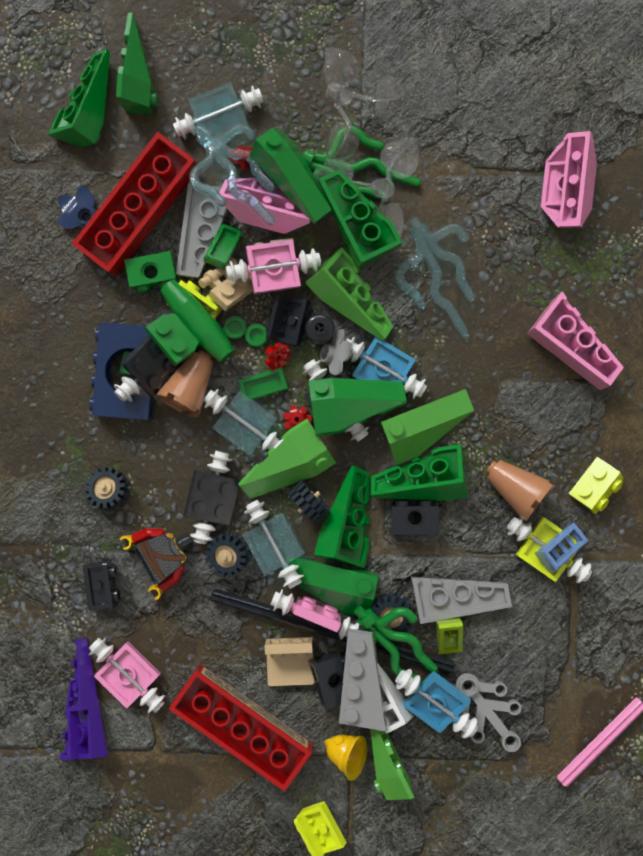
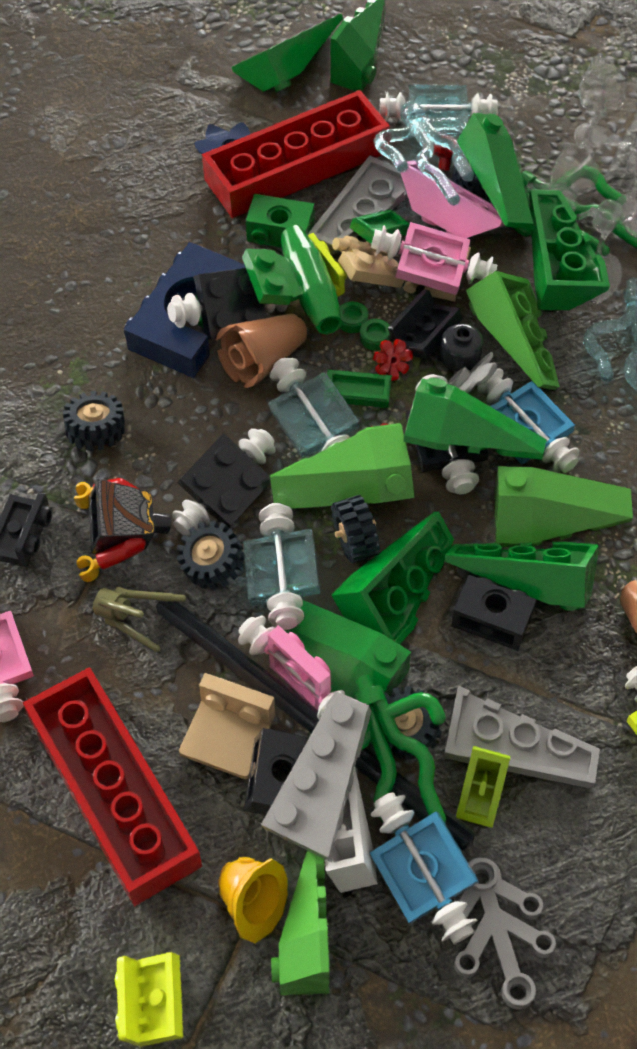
camera: 25 degrees right, 30 degrees down
none -> olive plant [93,587,187,652]

